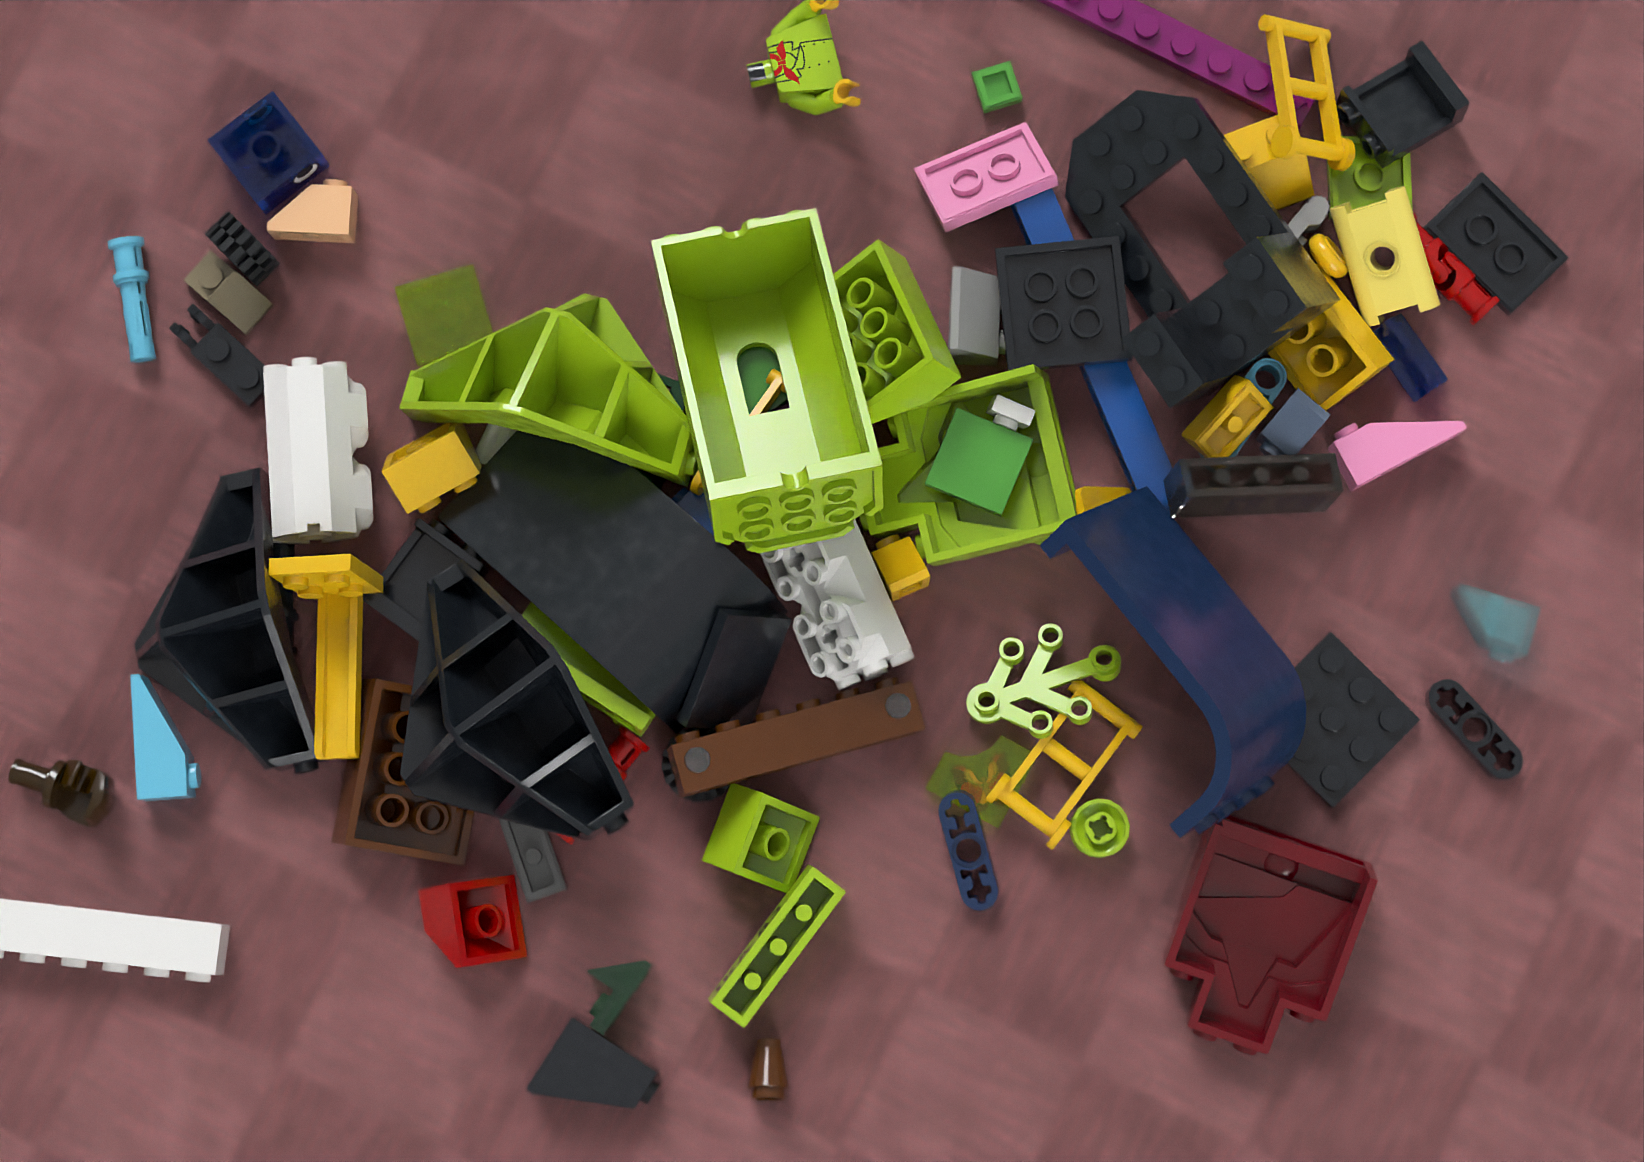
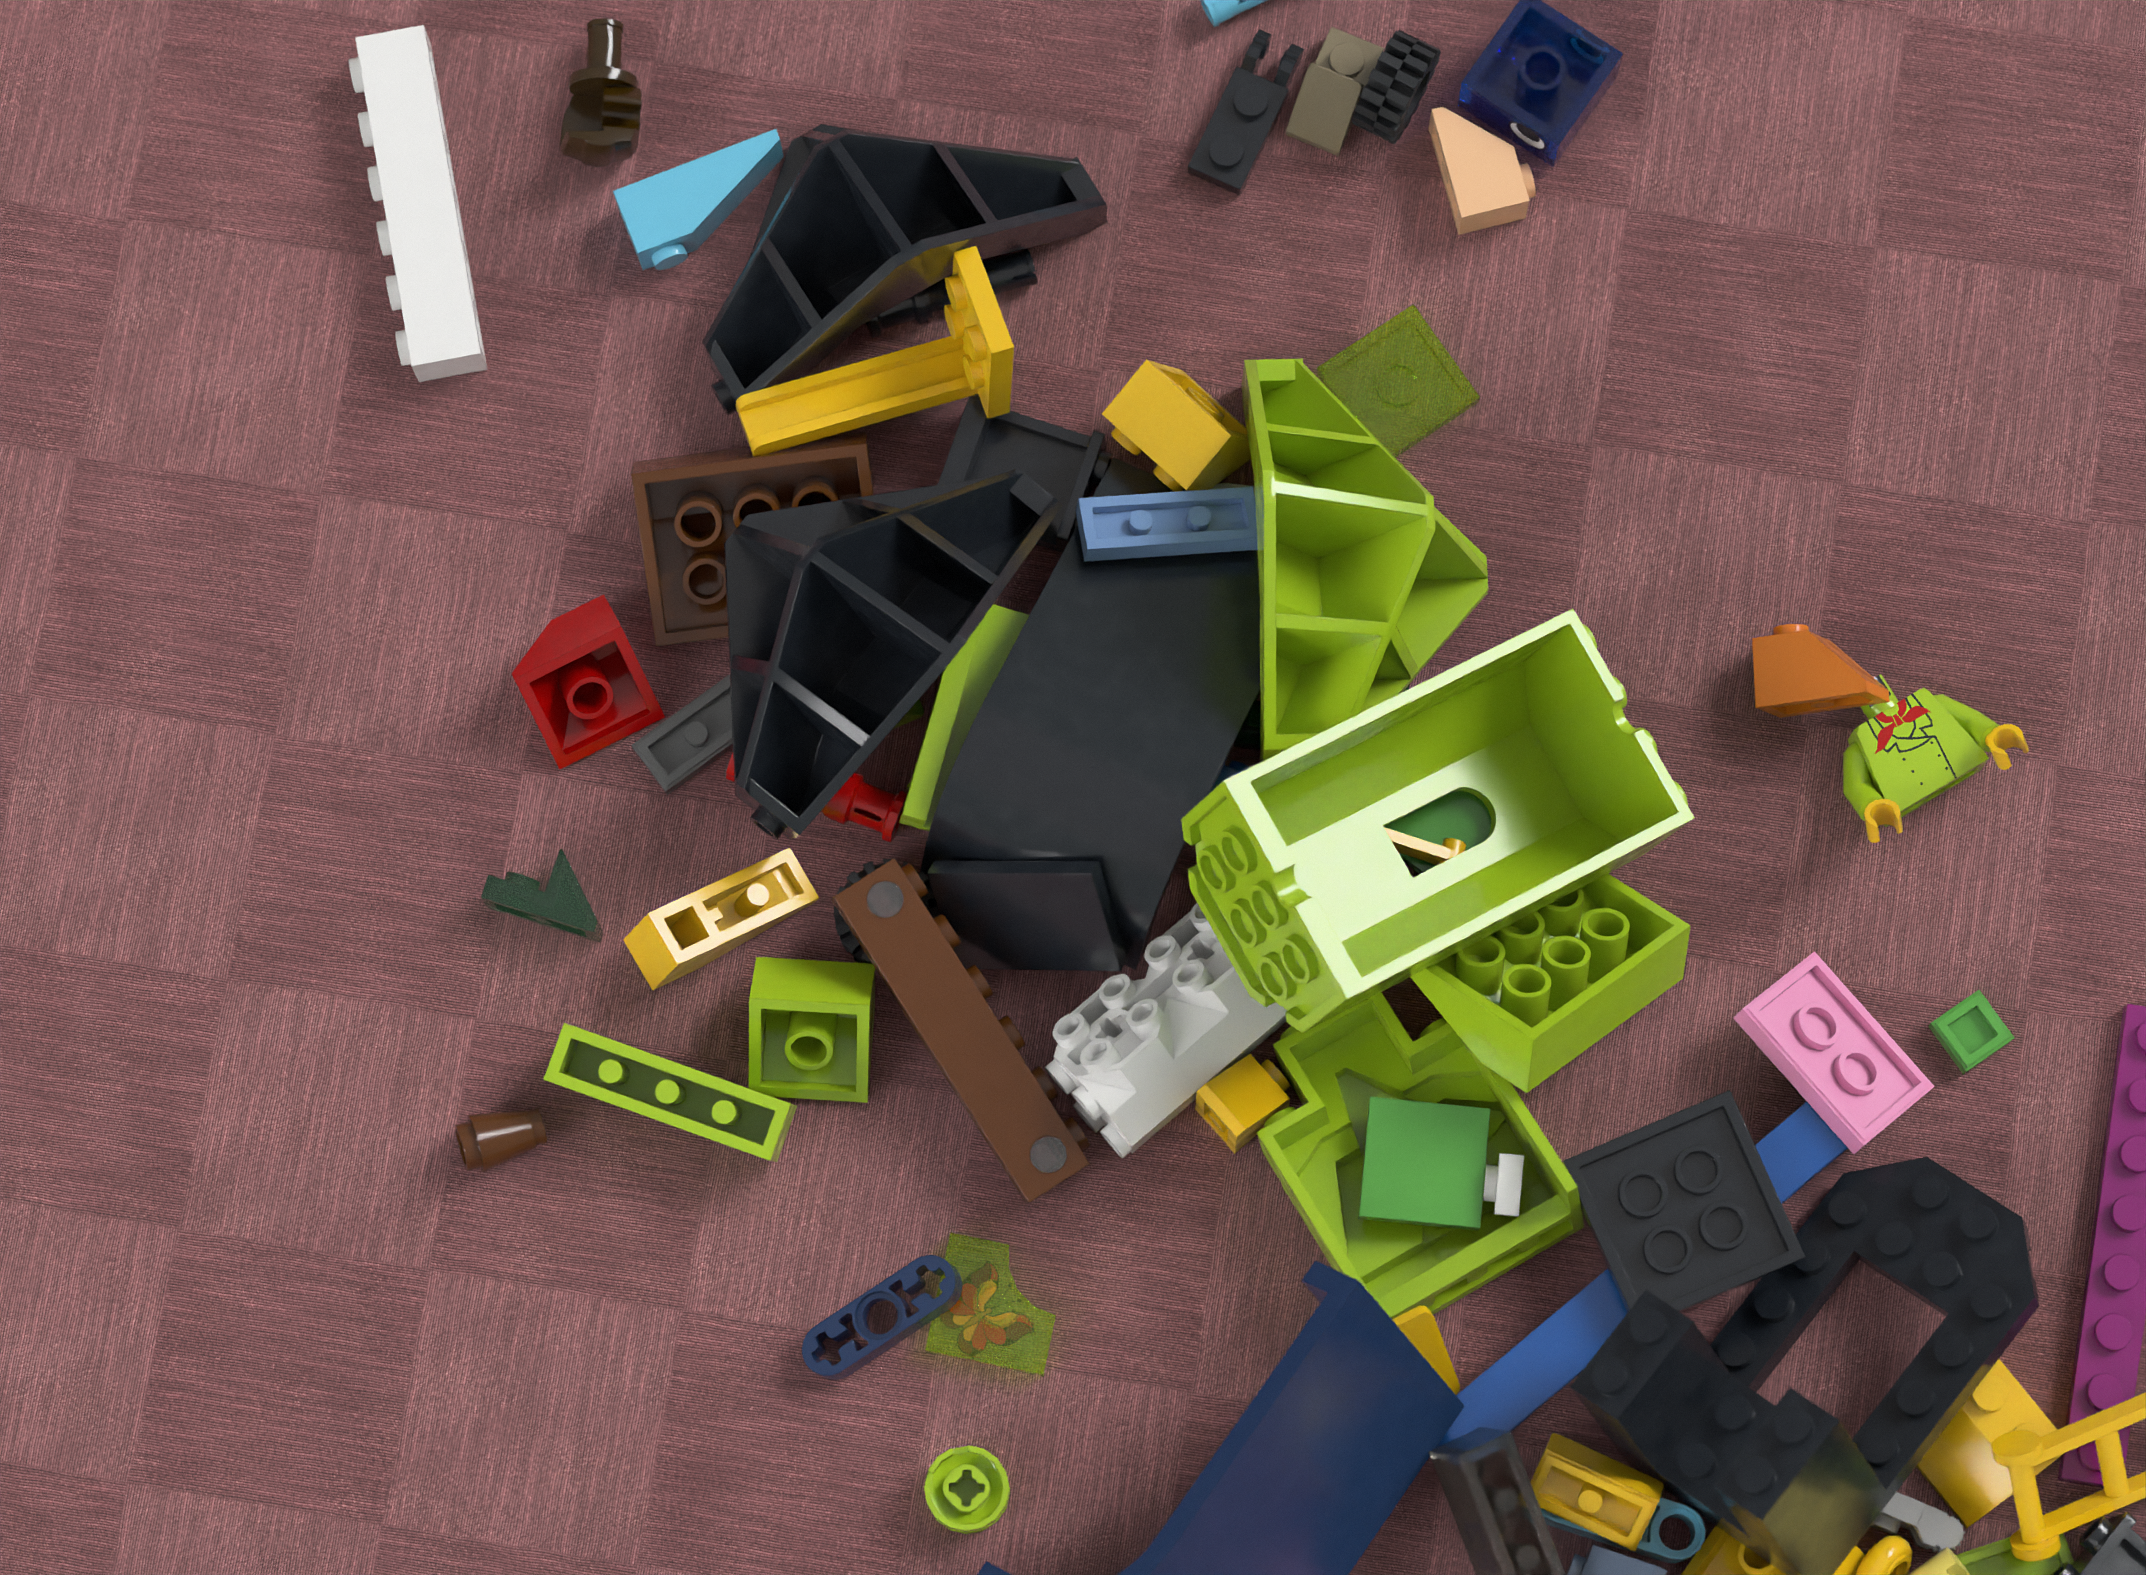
camera: 70 degrees right, 5 degrees down
white brick [263,357,373,544] -> none
black slope [526,1016,661,1109] -> none
light grey slope [948,266,1006,366] -> none
plant [966,623,1121,739] -> none
yellow piece [985,679,1143,850] -> none
none -> yellow slope [623,848,819,991]
none -> medium blue plate [1075,487,1258,562]
none -> orange slope [1752,624,1889,718]

